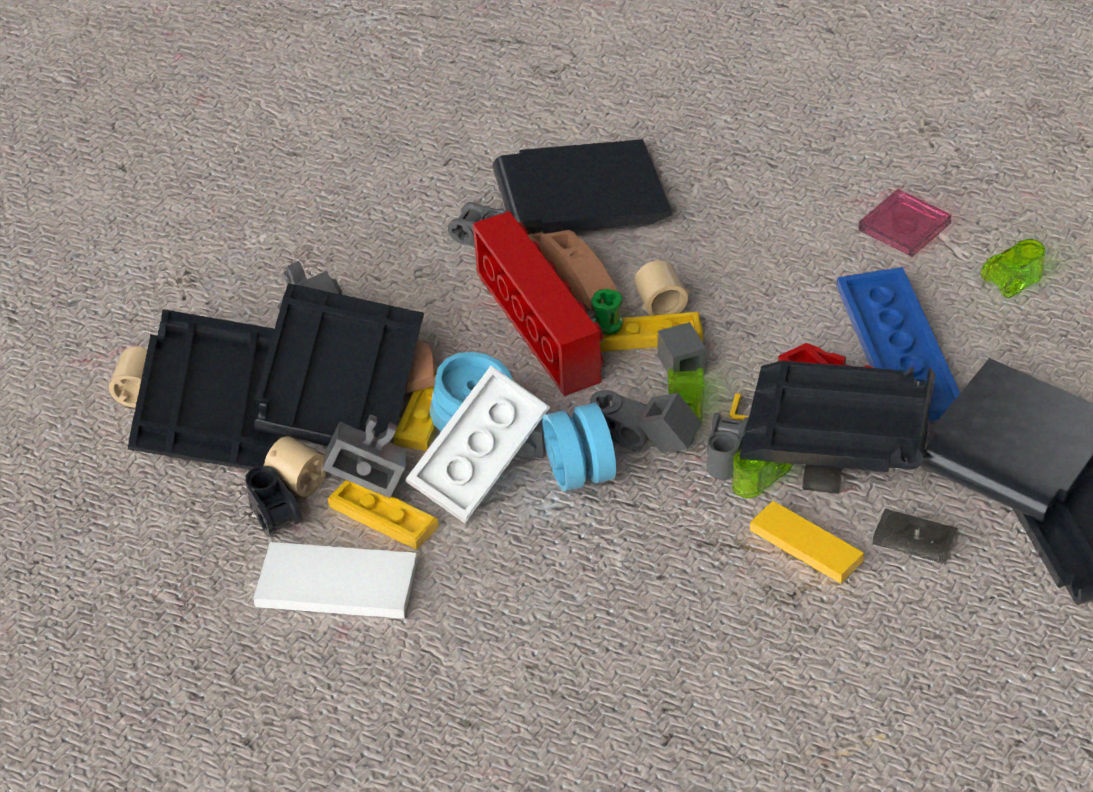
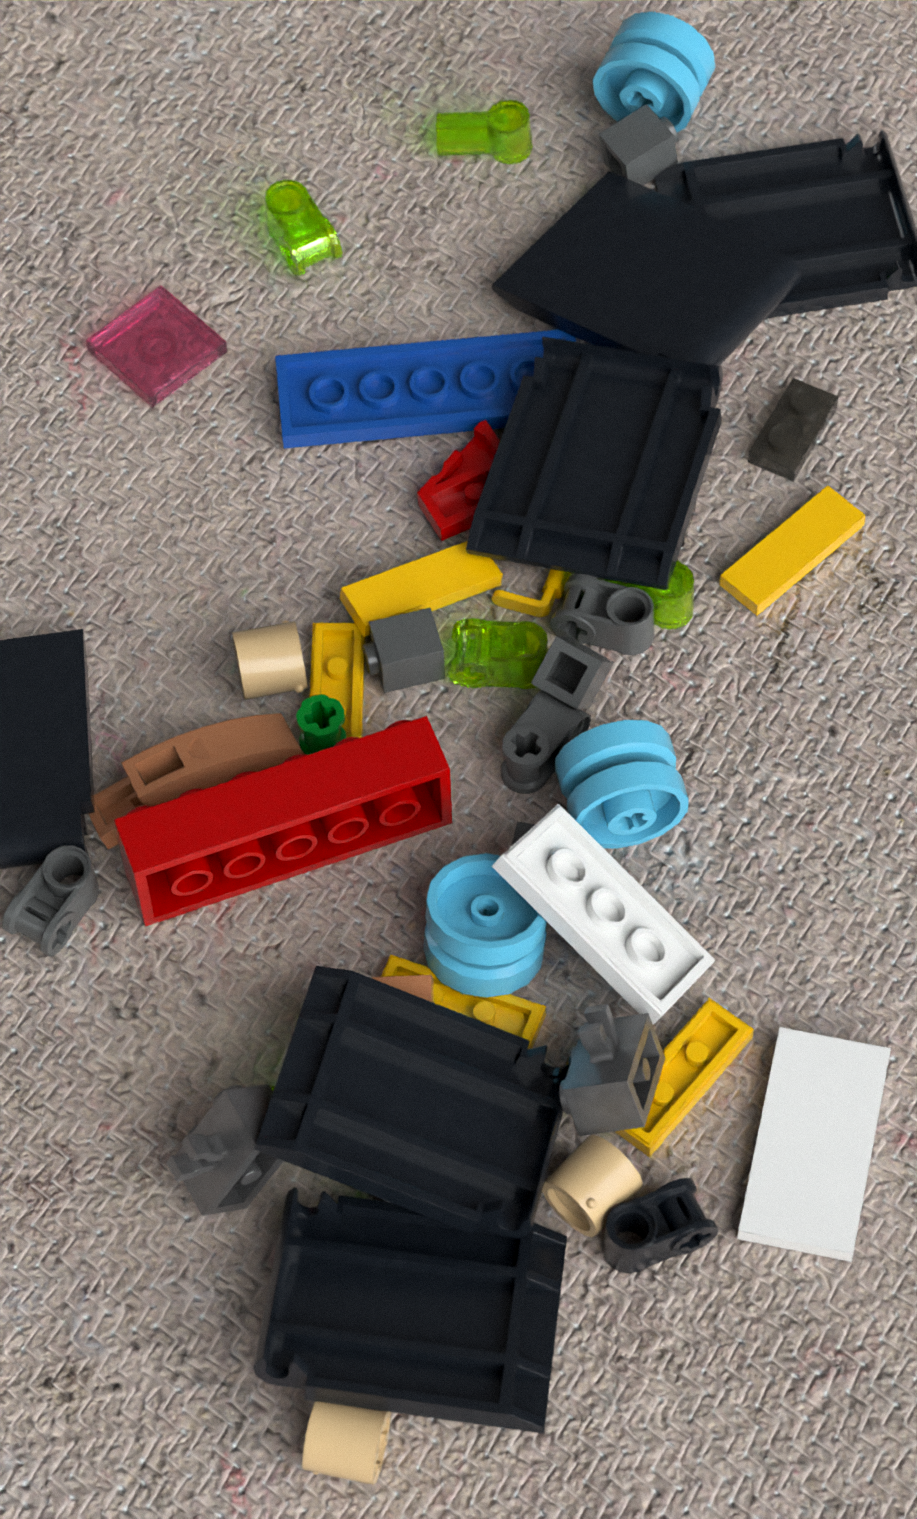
camera: 85 degrees left, 15 degrees up
none -> yellow tile [339,541,503,637]

